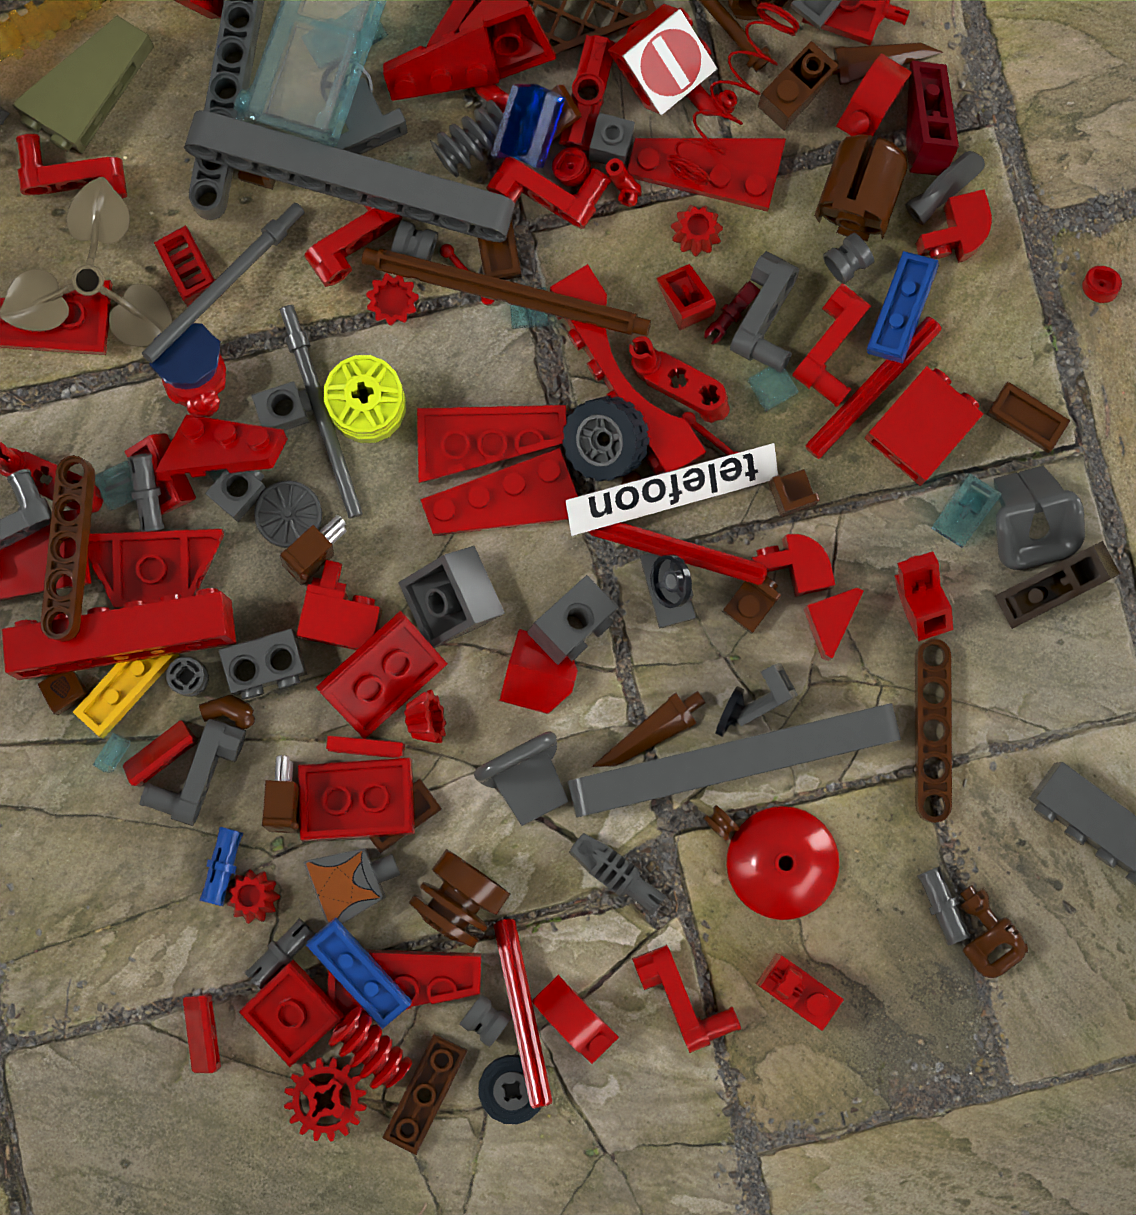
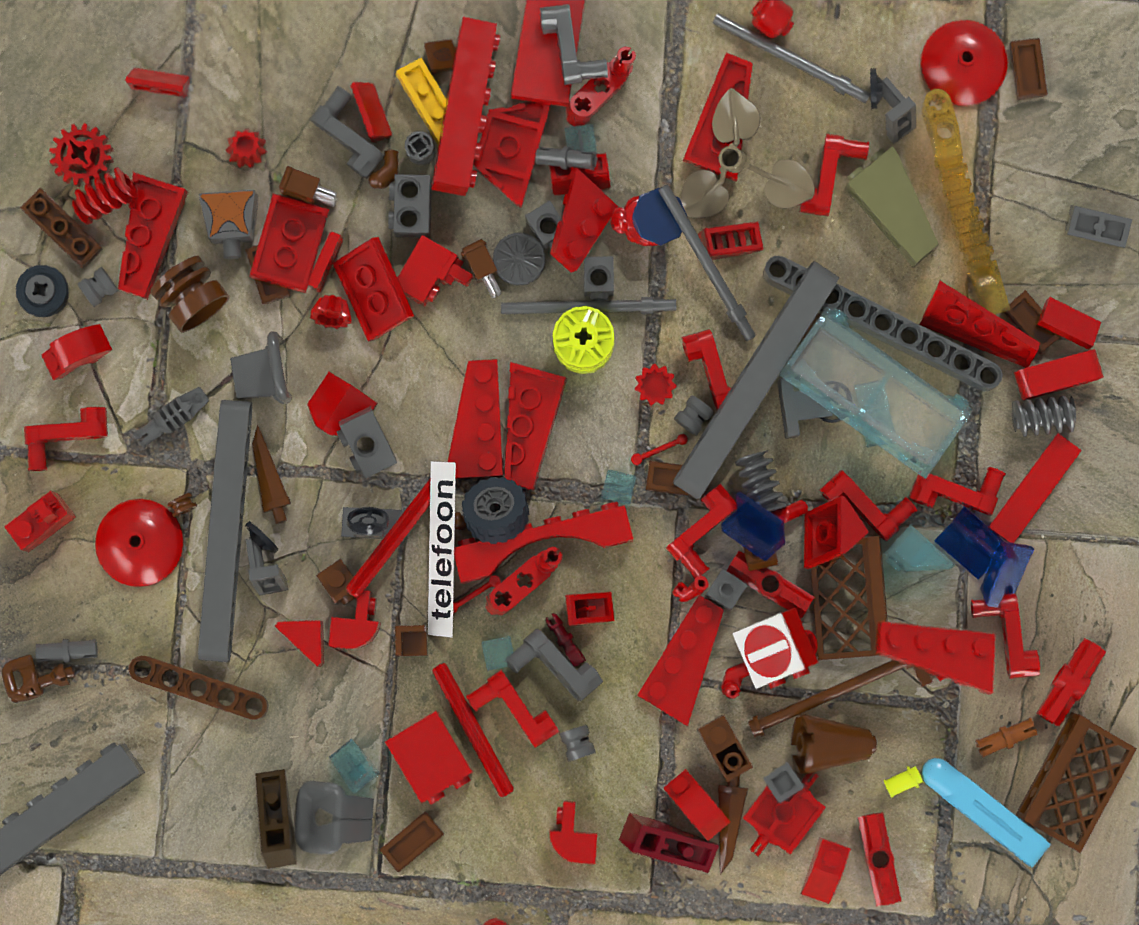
camera: 120 degrees right, 0 degrees up
reddish brown beam [41,455,95,642] -> none
clear light blue tile [93,733,131,773] -> none
blue pin [200,827,243,906] -> none
red plate [239,959,345,1067] -> none
dark grey pin [245,918,315,989] -> none
blue tile [306,917,412,1029] -> none
reddish brown piece [361,247,651,336] -> none
red wing [383,16,499,101] -> none
dark grey slope [398,546,505,648] -> none
red axle [494,919,552,1108] -> none
red tile [552,147,591,186] -> none
red piece [667,2,800,185] -> none
red piece [671,205,723,257] -> none
reddish brown cylinder [814,134,908,241] -> none
blue tile [867,251,939,363] -> none
red brick [894,551,954,642] -> none
dark grey piece [905,151,985,225] -> none

